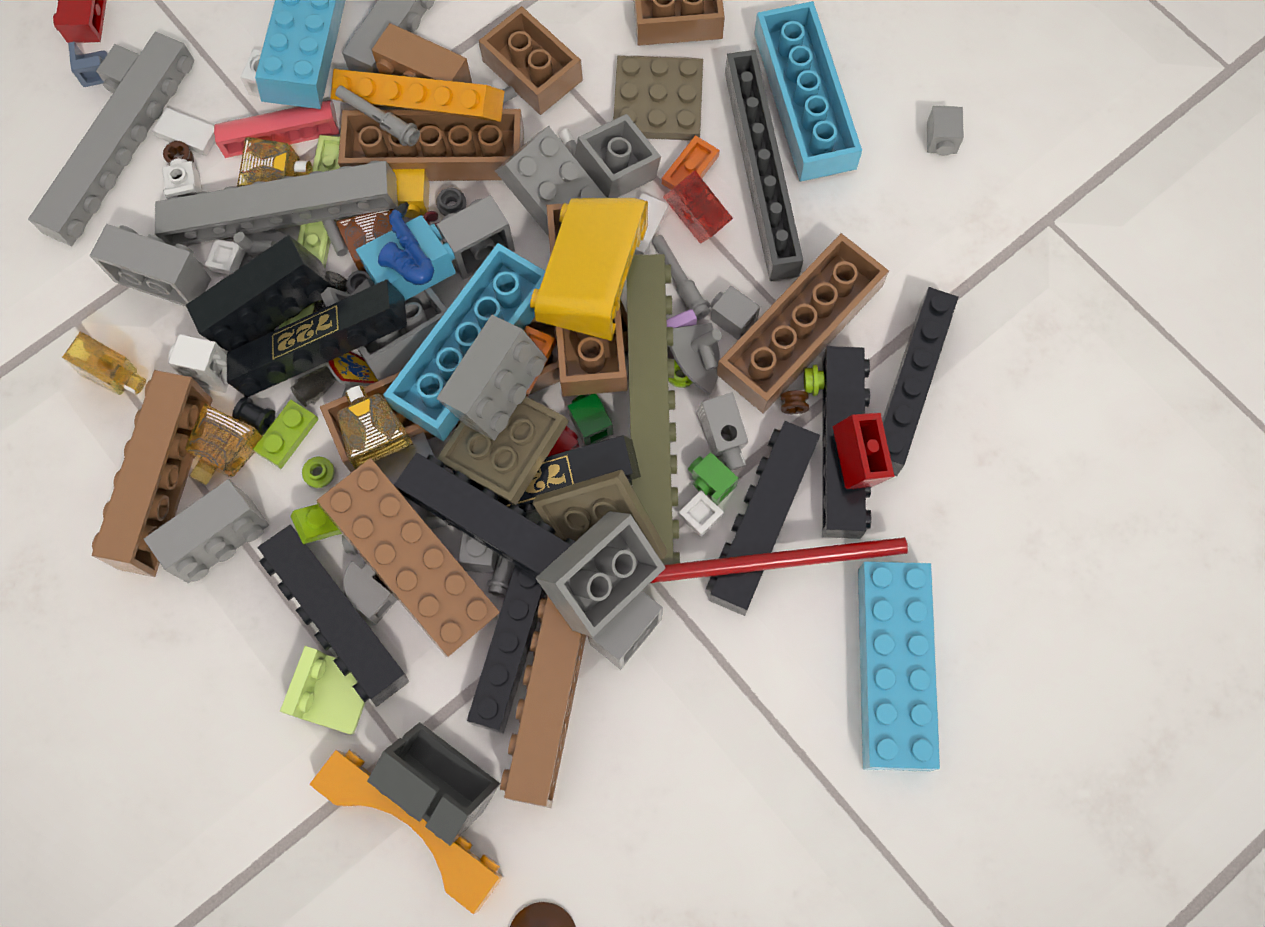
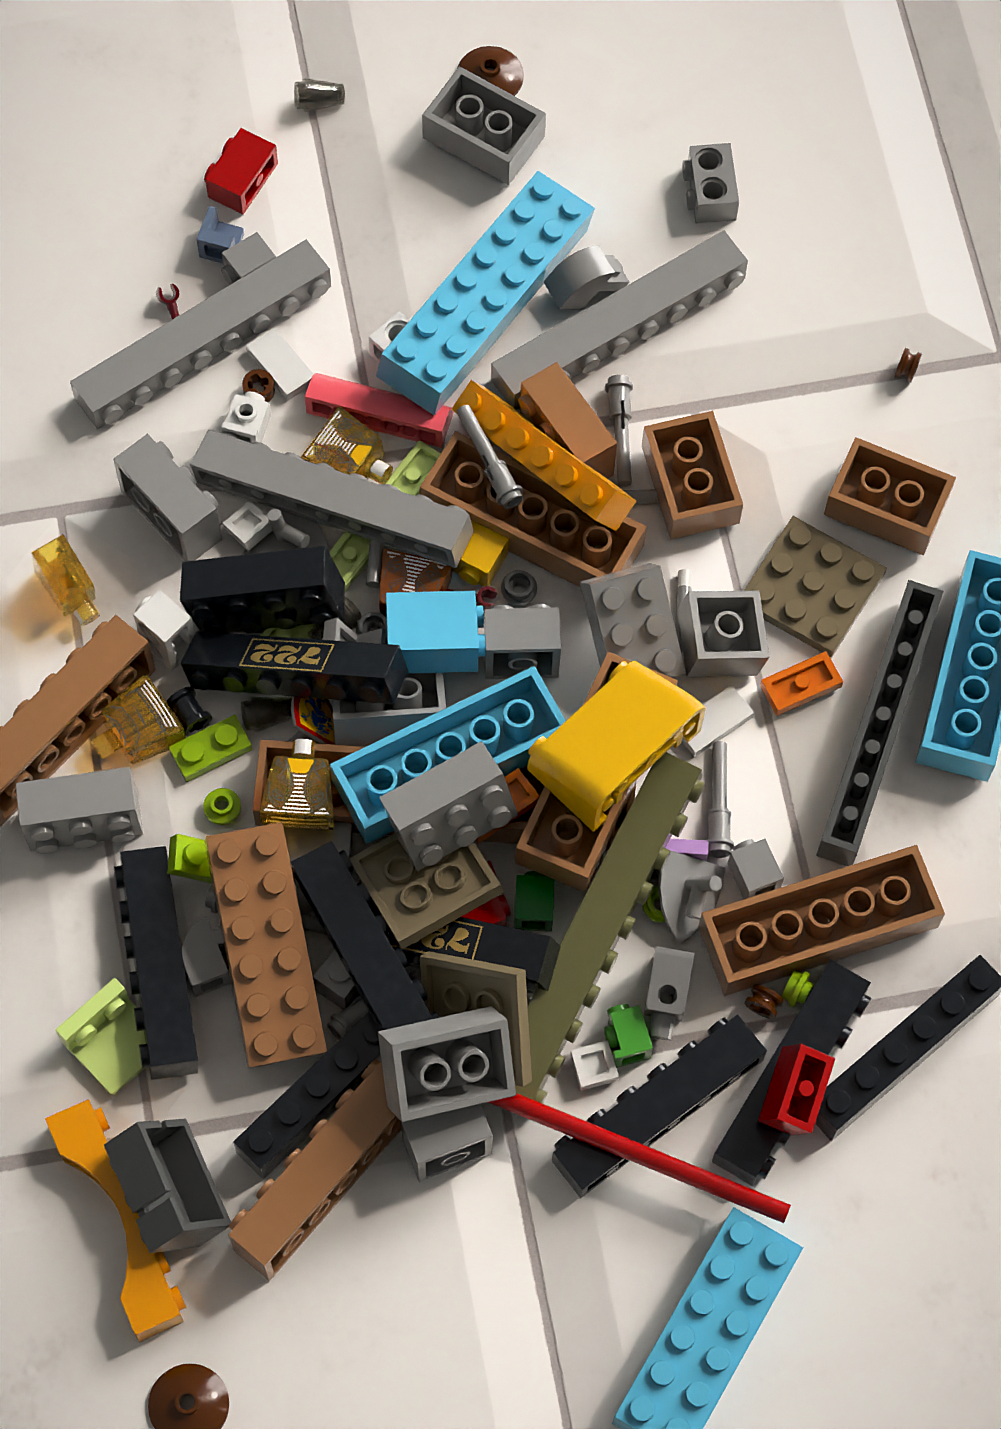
camera: 25 degrees right, 5 degrees down
blue piece [378,202,435,285] -> none
clear red brick [663,170,733,244] -> none
none -> dark red hand [156,284,180,320]
none -> light grey pin [605,375,633,486]

